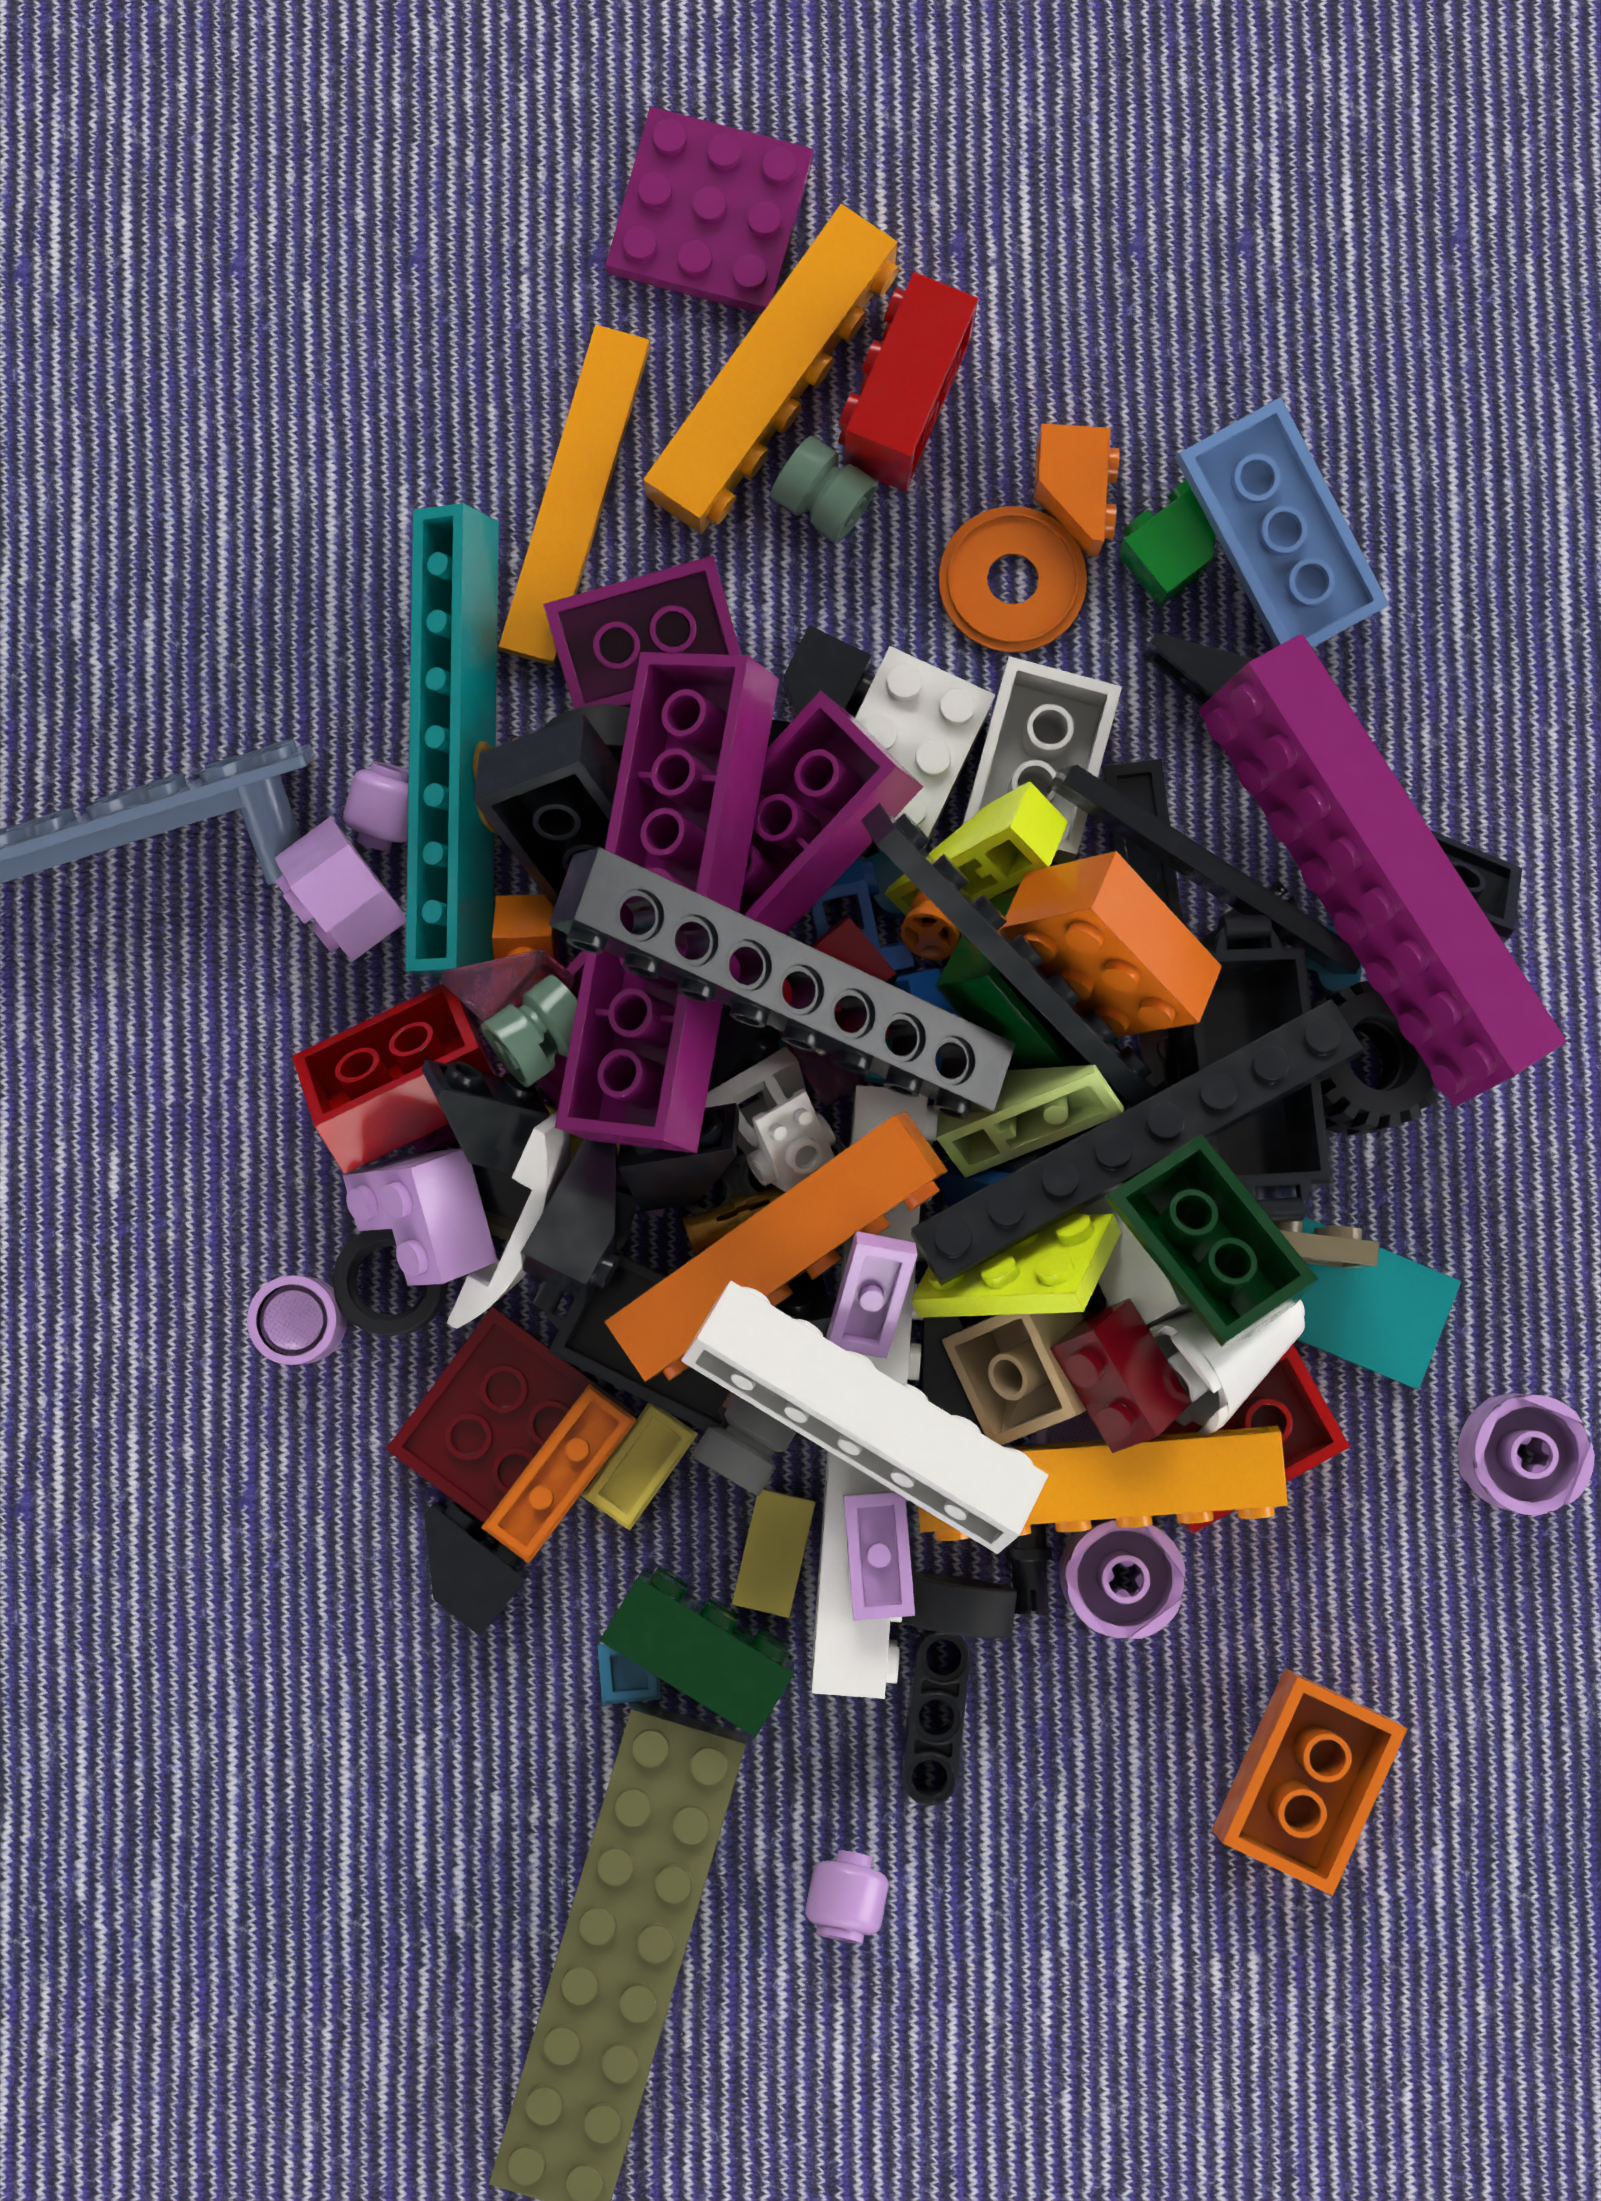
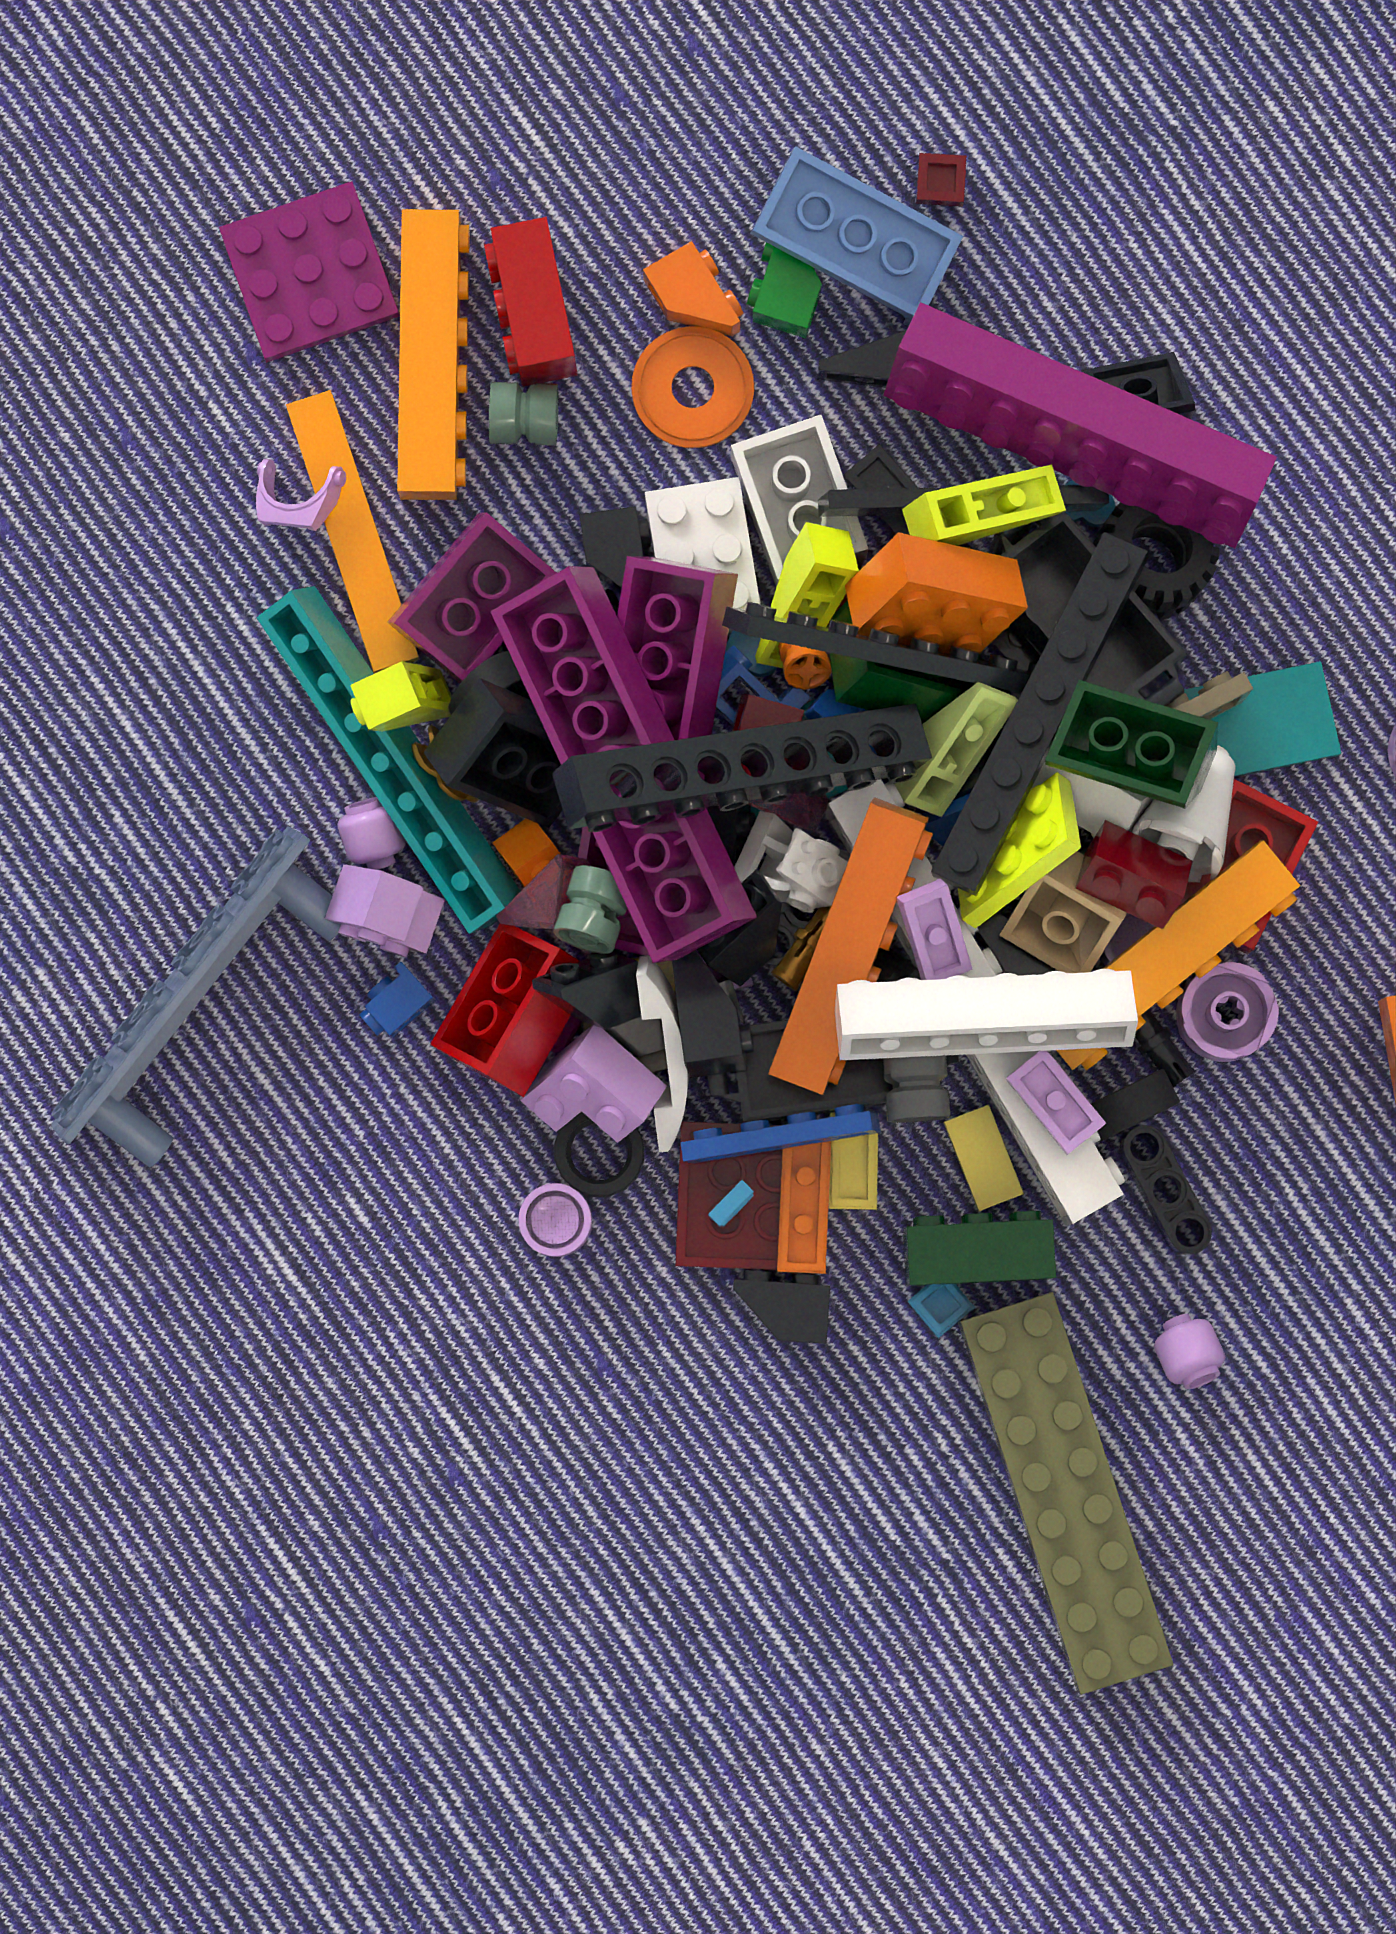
camera: 30 degrees left, 0 degrees up
none -> lavender helmet [256,459,346,531]
none -> neon yellow slope [350,661,452,732]
none -> blue brick [359,962,436,1038]
none -> blue plate [680,1104,881,1164]
none -> dark azure tile [708,1180,754,1227]
none -> neon yellow slope [902,465,1066,546]
none -> dark red plate [916,153,967,207]

